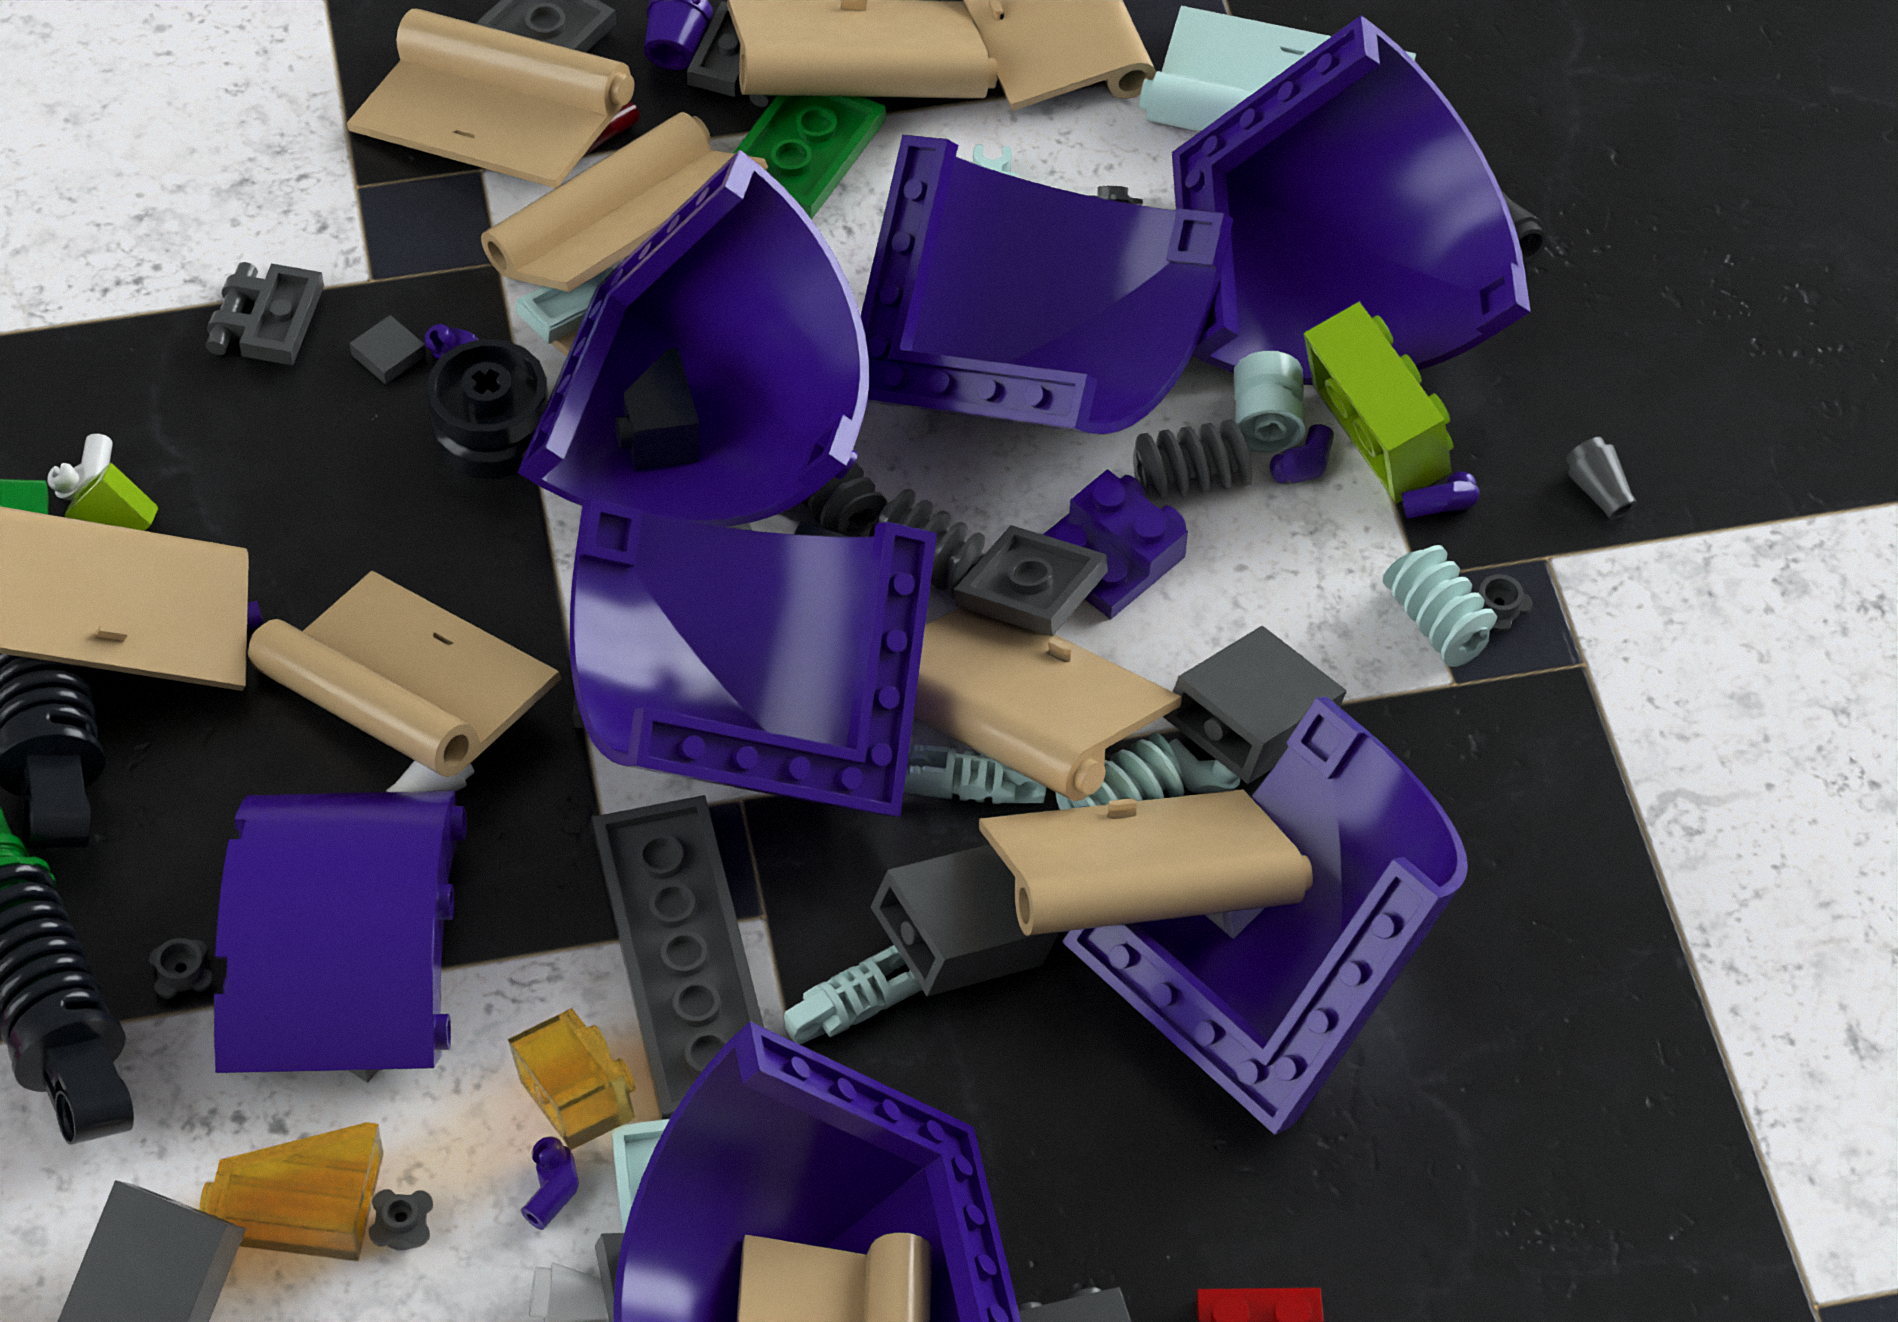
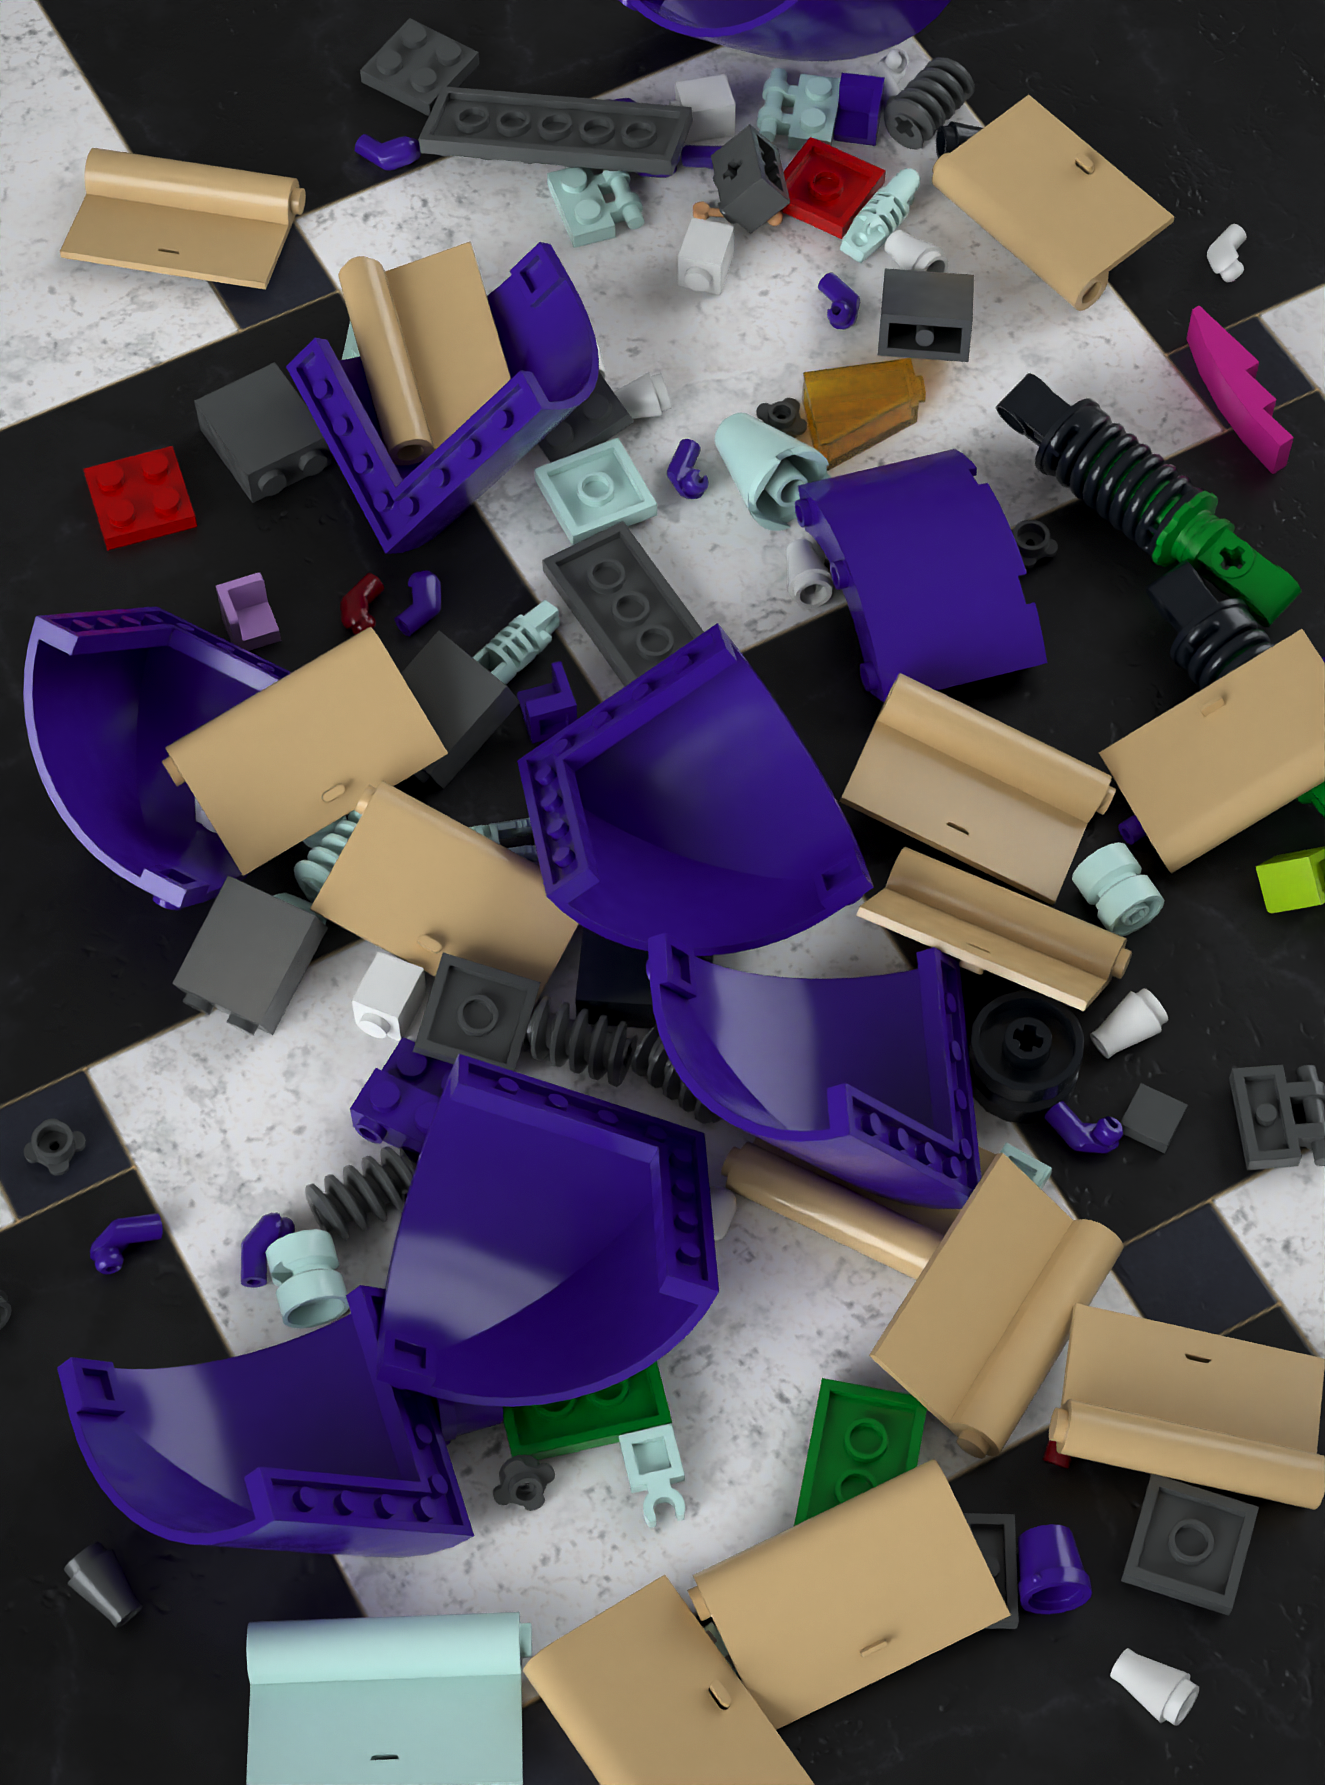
camera: 165 degrees right, 5 degrees up
clear yellow brick [508,1008,636,1150] -> none
black slope [615,348,699,470] -> none
lime brick [1304,301,1454,504] -> none
light aqua piece [1383,545,1497,667] -> none
none -> lavender panel [216,573,281,651]
none -> dark red arm [340,573,384,635]
none -> white brick [351,951,427,1041]
none -> dark purple arm [395,570,441,636]
none -> dark purple panel [517,661,577,743]
none -> light aqua cone [715,413,831,531]
none -> white cone [786,539,834,608]
none -> tan door [856,847,1132,1011]
none -> light aqua wheel [1072,842,1165,936]
none -> white cone [1090,988,1168,1059]

